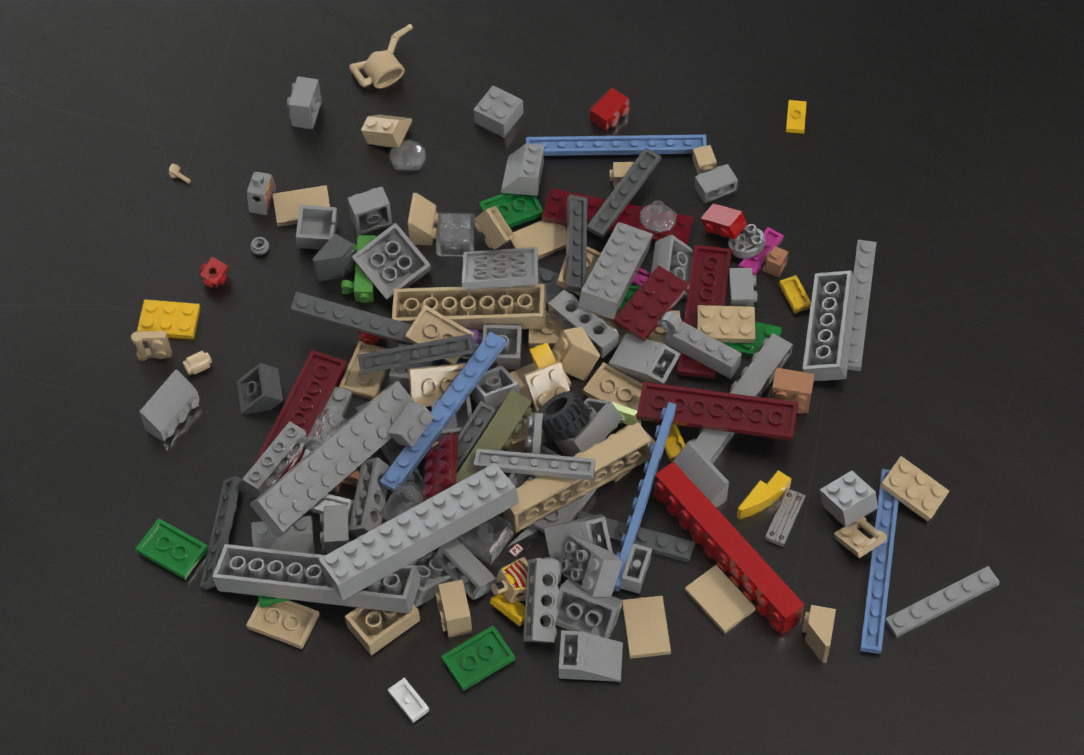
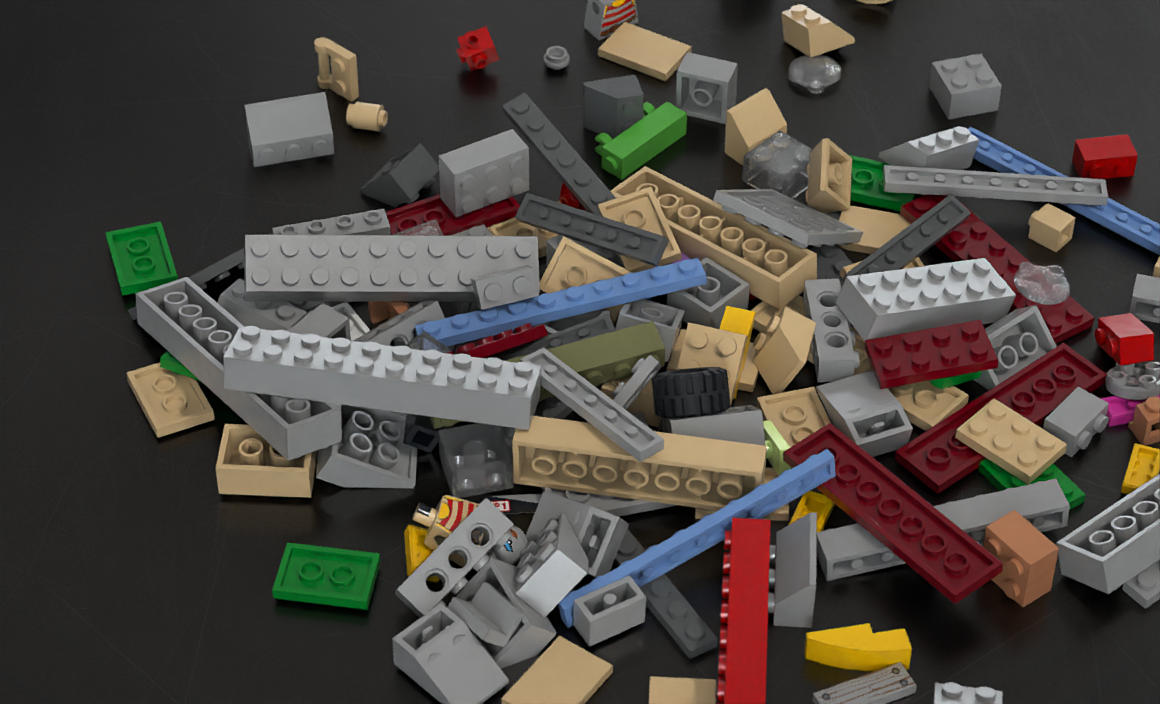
camera: 40 degrees right, 15 degrees down
yellow plate [137,299,200,340] -> none
light grey piece [296,205,338,250] -> none
light grey slope [352,223,431,300] -> none
white plate [388,678,429,723] -> none
light grey brick [434,538,497,600] -> none
tan brick [436,580,472,638] -> none
dark grey plate [587,148,661,238] -> none
light grey hinge [660,311,742,379] -> none
none -> light grey brick [439,129,529,217]
none -> light grey panel [447,582,524,648]
none -> light grey plate [883,165,1108,206]

